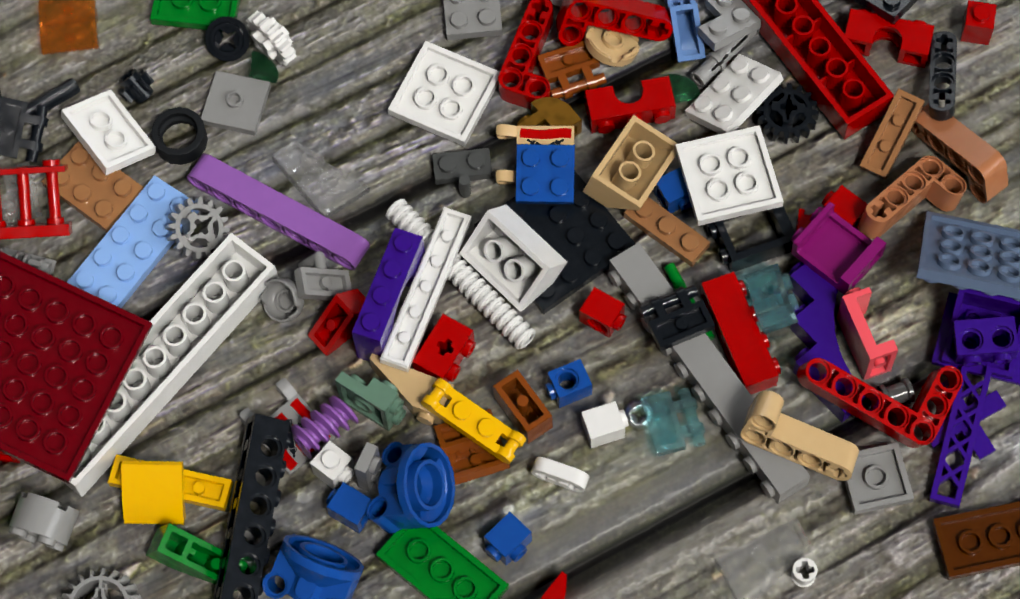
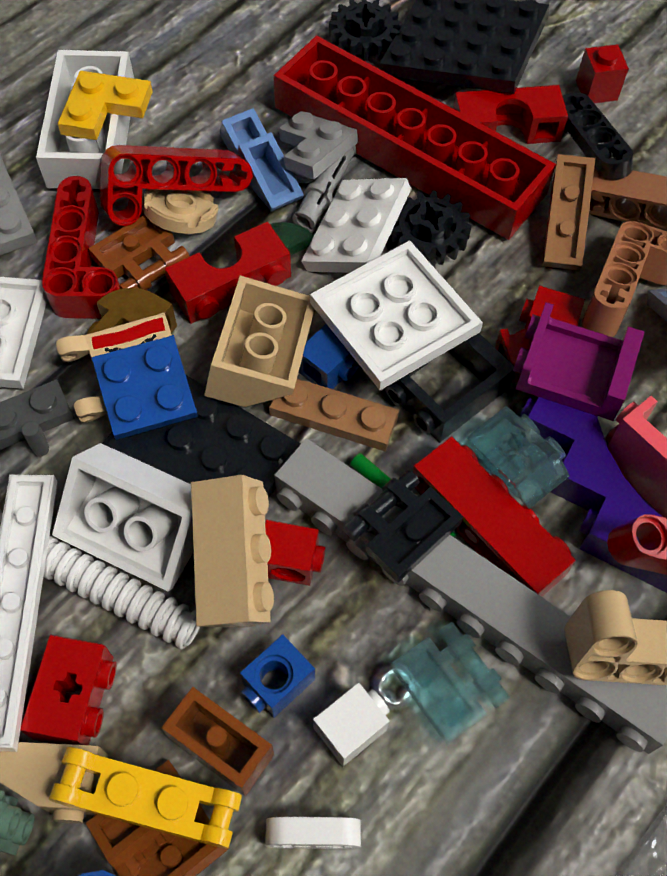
camera: 25 degrees left, 5 degrees down
none -> tan slope [191,475,274,628]

